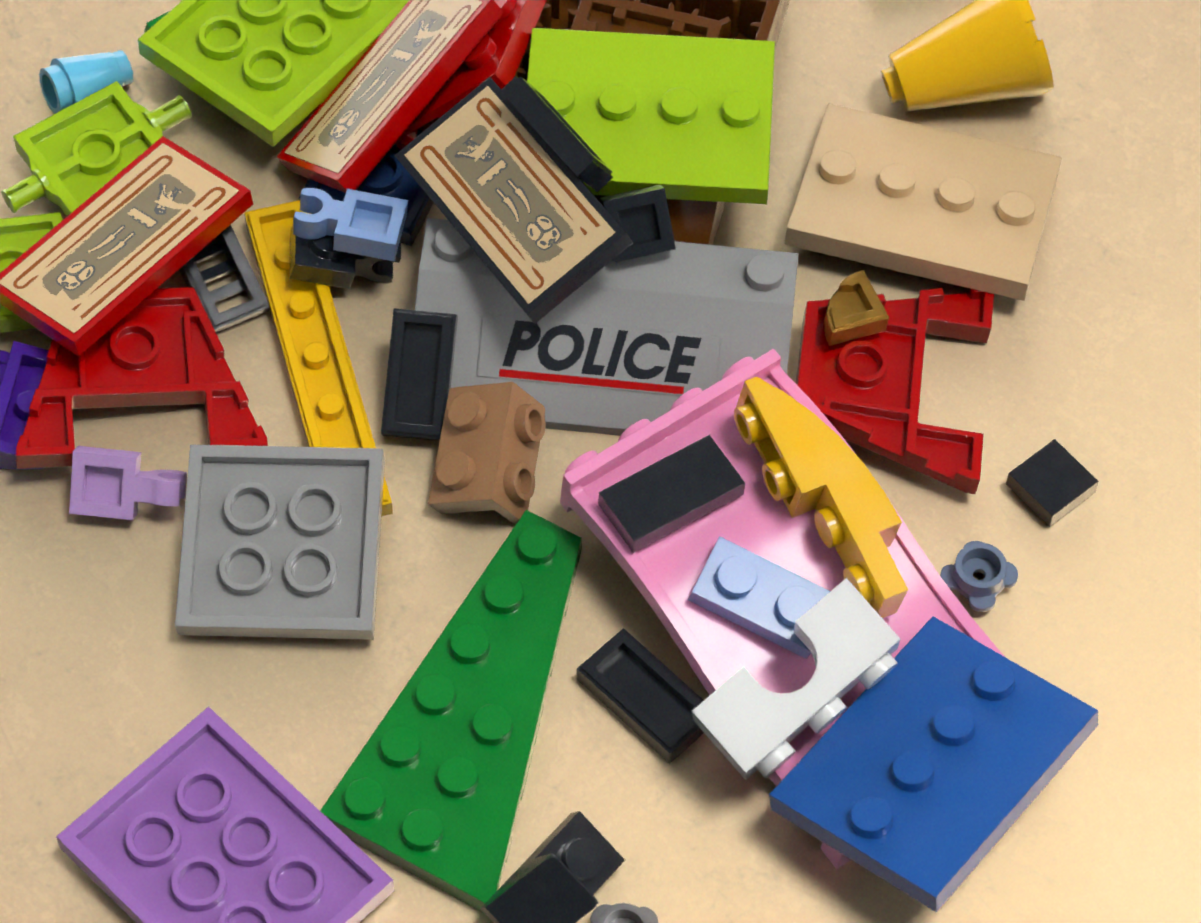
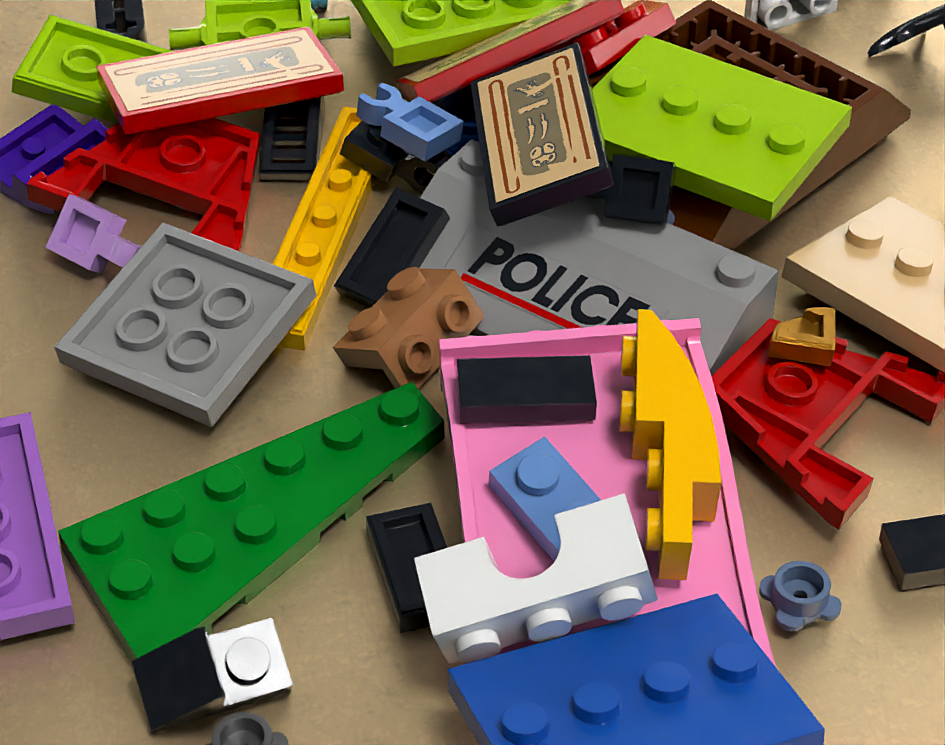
camera: 30 degrees right, 15 degrees down
black tile [500,76,613,192] -> none

